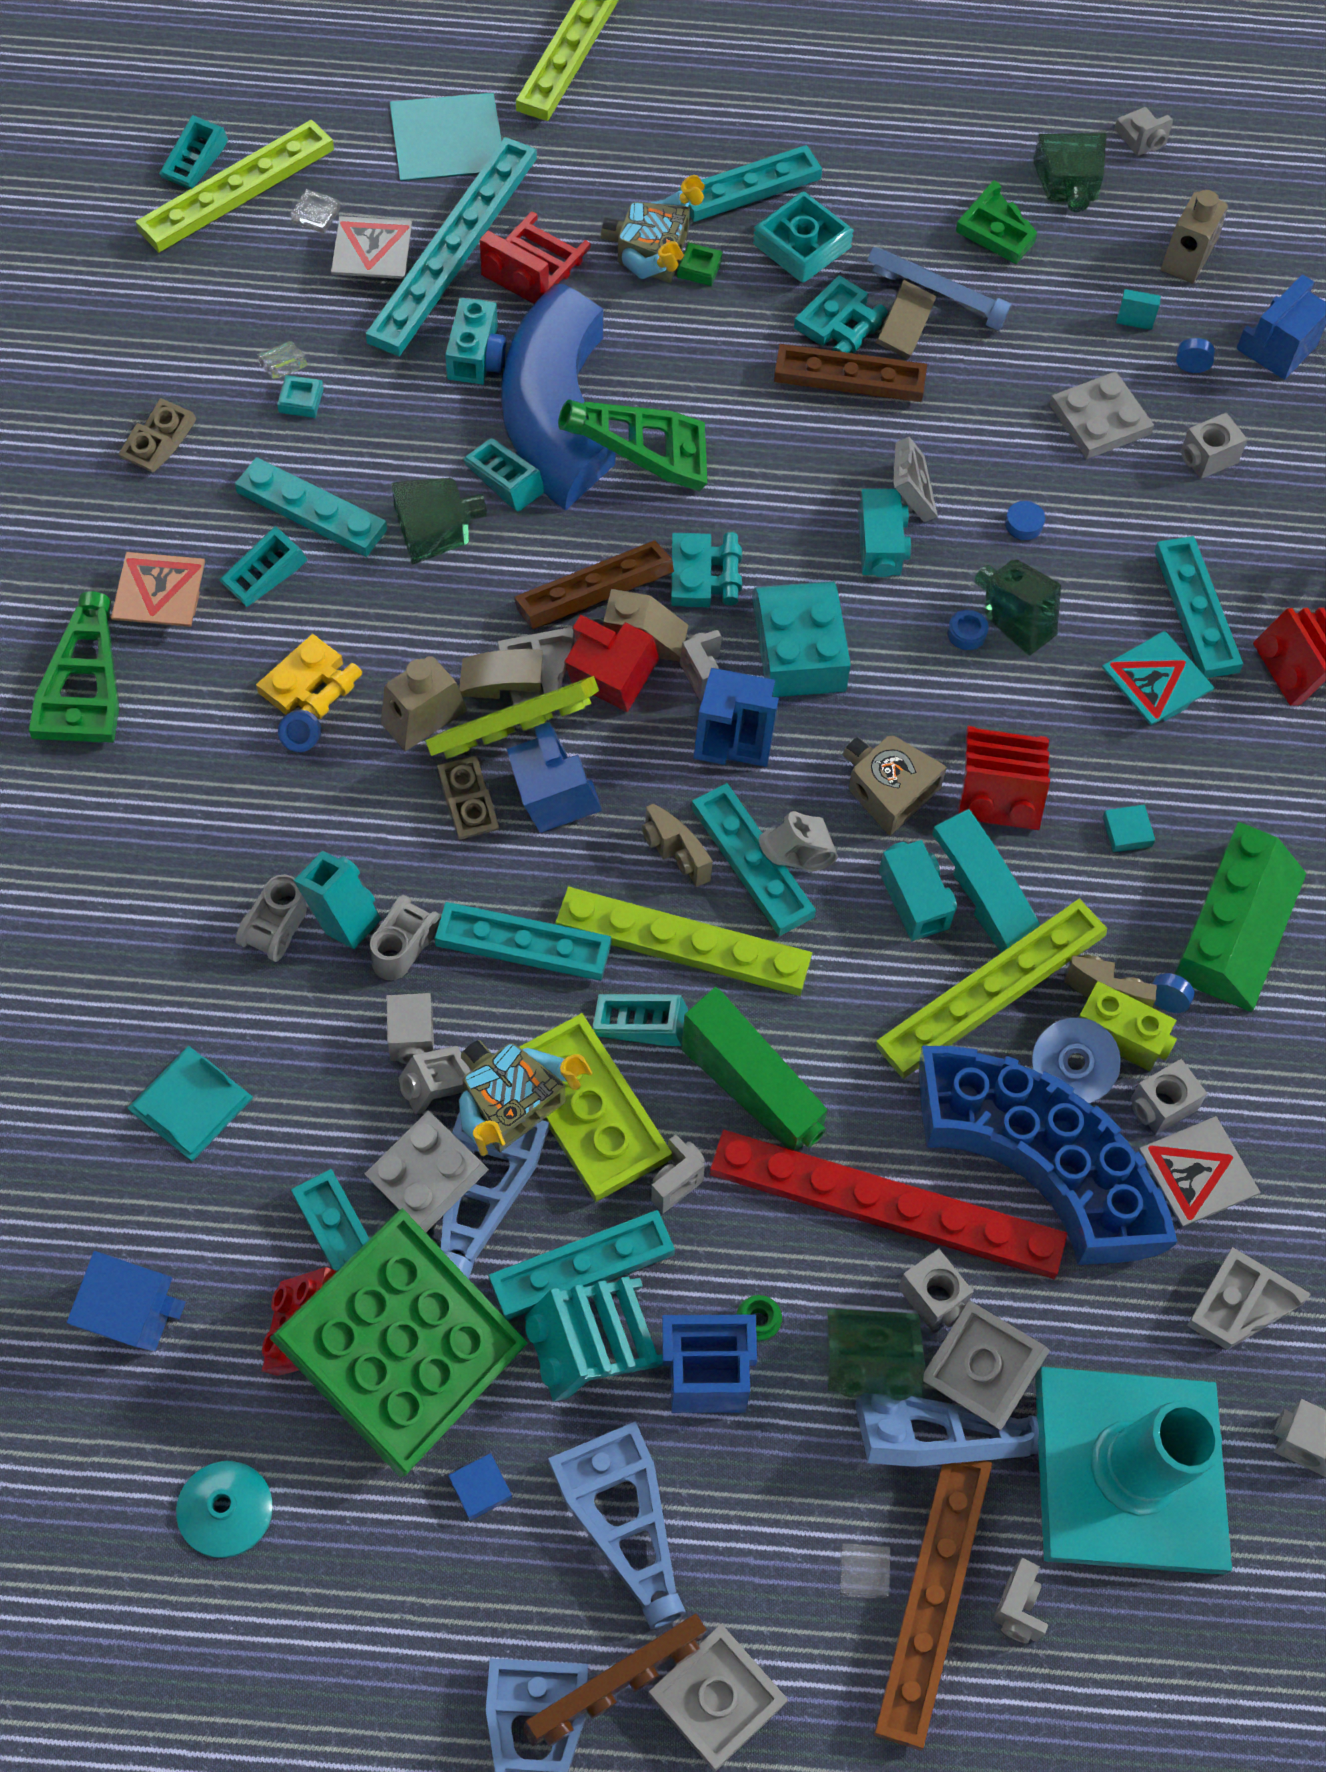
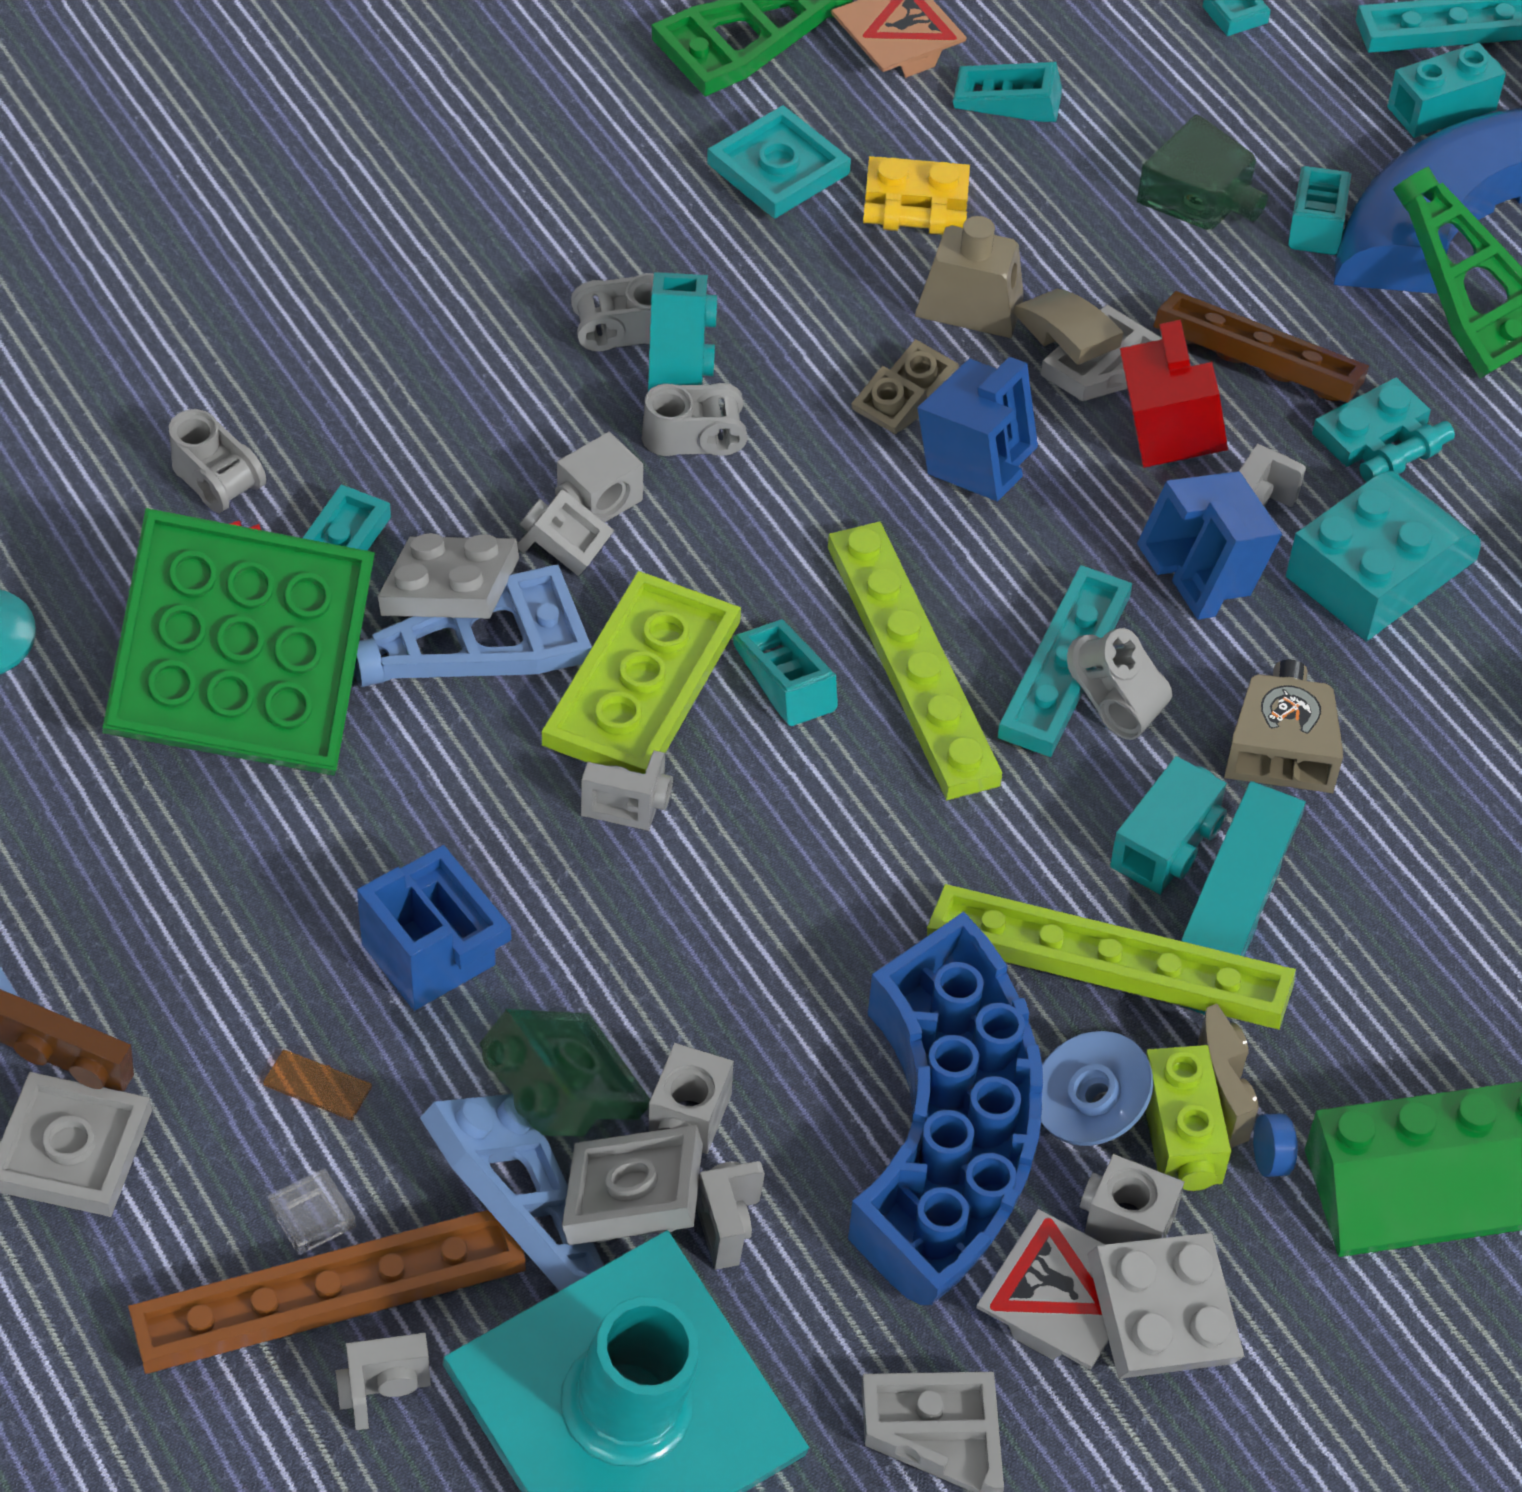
camera: 55 degrees right, 10 degrees down
blue plate [66,1251,186,1352] -> none
teal piece [127,1045,253,1162] -> none
teal plate [235,457,387,557] -> none
blue tile [278,710,321,752] -> none
lime plate [425,676,599,759] -> none
teal plate [435,902,611,981] -> none
blue tile [448,1453,512,1521] -> none
torso [459,1040,593,1156] -> none
blue tile [485,333,507,373] -> none
teal plate [488,1210,675,1321] -> none
teal plate [524,1276,663,1402] -> none
medium blue plate [548,1421,686,1629] -> none
dark tan slope [603,589,688,662] -> none
dark tan slope [642,804,713,887] -> none
green slope [681,986,828,1151] -> none
red plate [710,1129,1068,1280] -> none
green plate [736,1295,782,1342] -> none
red plate [958,726,1050,830] -> none
teal tile [1103,804,1155,852] -> none
none -> light grey piece [169,409,267,513]
none -> clear orange window [263,1049,372,1121]
none -> light grey bracket [696,1161,765,1270]
none -> teal plate [707,105,851,219]
none -> light grey plate [1087,1233,1245,1379]

